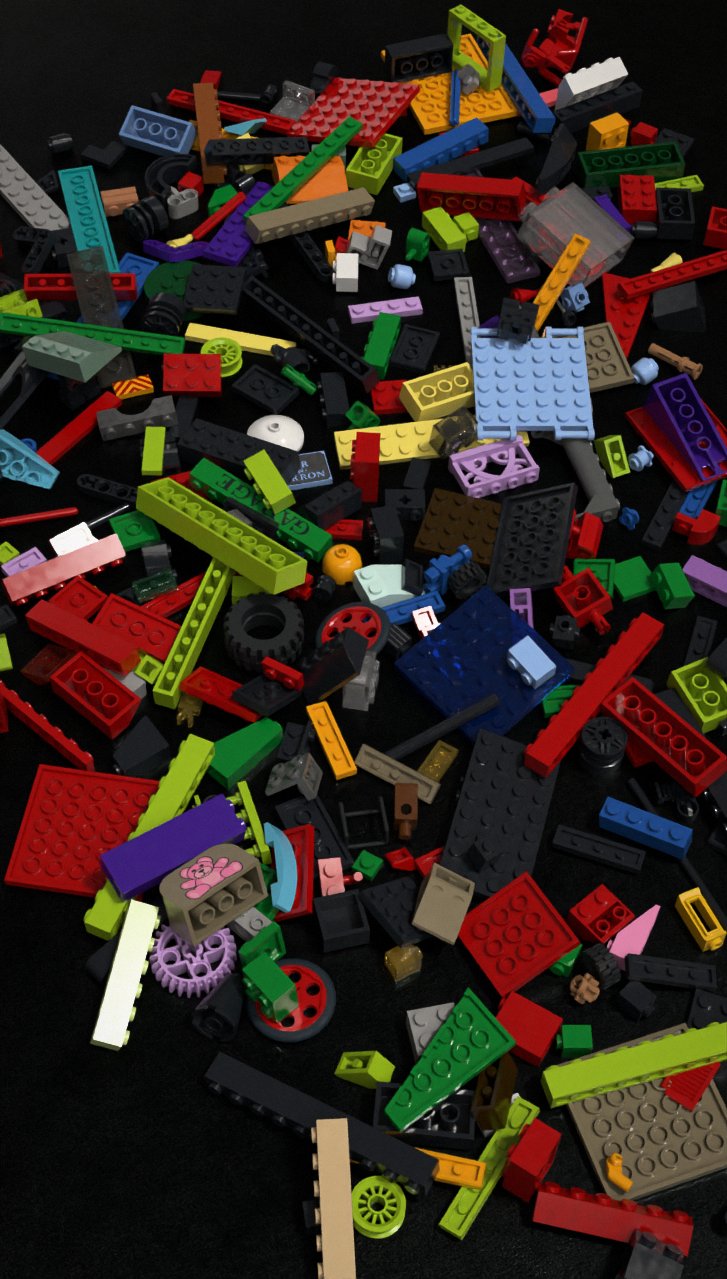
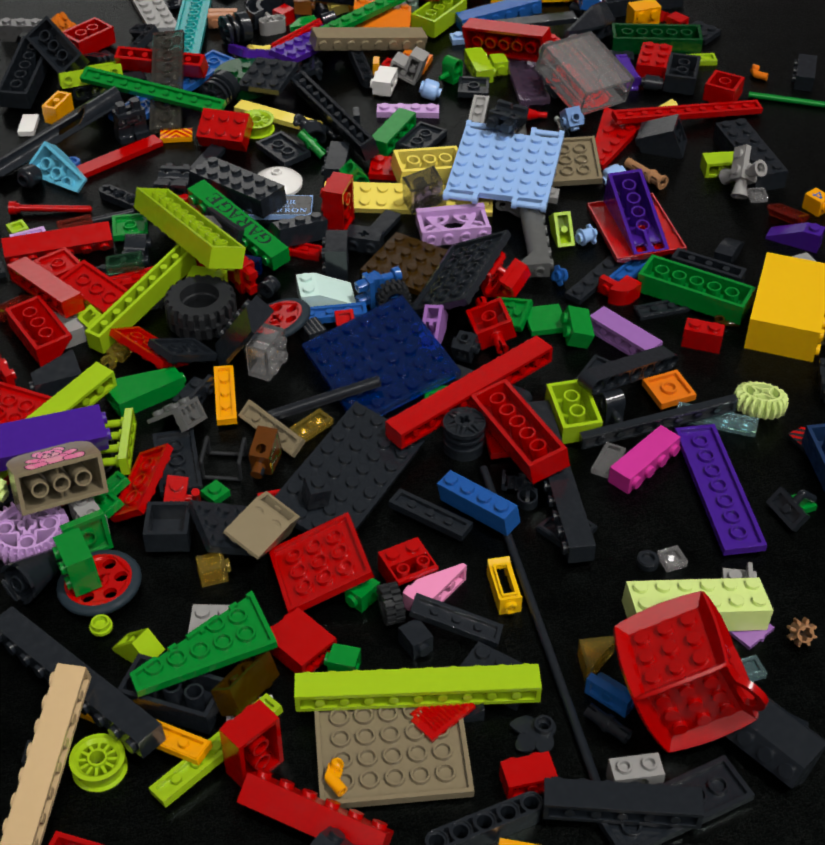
camera: 15 degrees right, 10 degrees down
sand green slope [22,331,122,383] -> none
flat silver arch [96,395,178,441] -> none
lime tile [142,427,166,475] -> none
lime brick [243,450,296,514] -> none
red plate [262,656,304,691] -> none
medium azure slope [264,822,297,913] -> none
light orange cylinder [322,544,362,585] -> none
red slope [385,847,416,871] -> none
black tile [402,559,423,596] -> none
light blue brick [507,636,556,689] -> none
light orange tile [533,233,591,332] -> none
medium nougat gear [570,973,600,1004] -> none
none -> lime plate [89,614,113,637]

